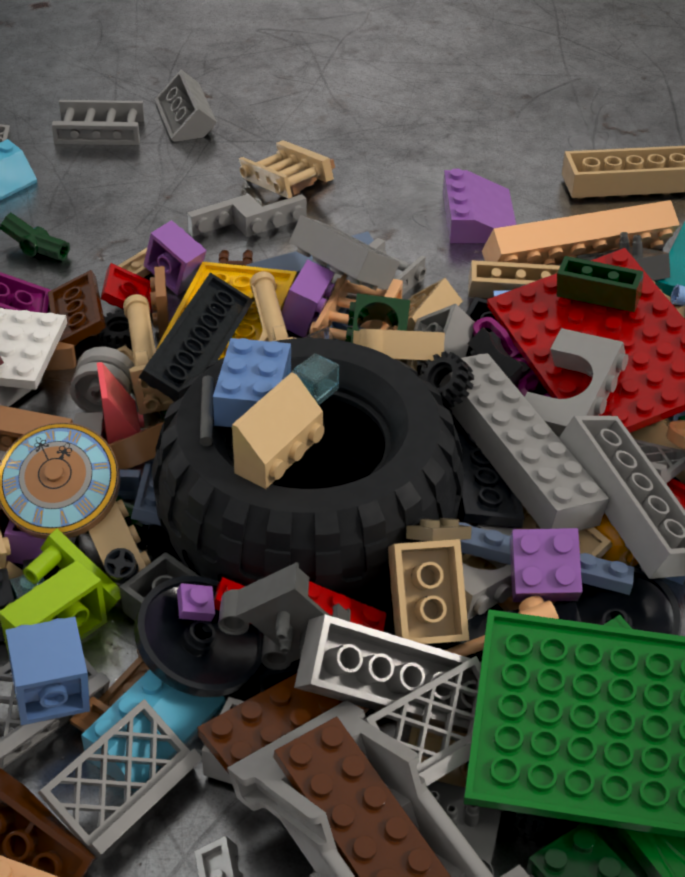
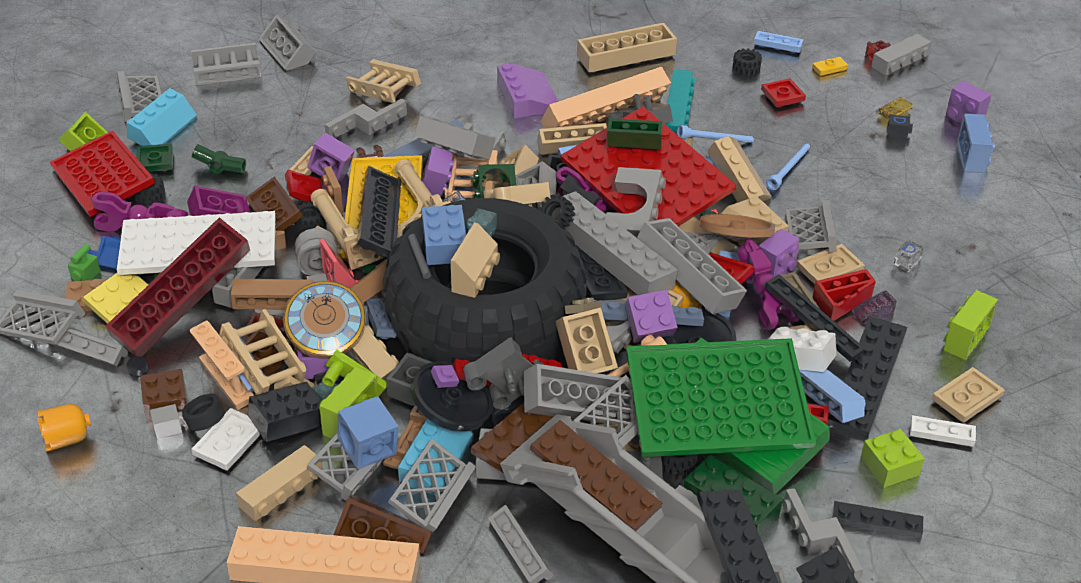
camera: 15 degrees left, 0 degrees up
black wheel [104,548,139,586] -> none

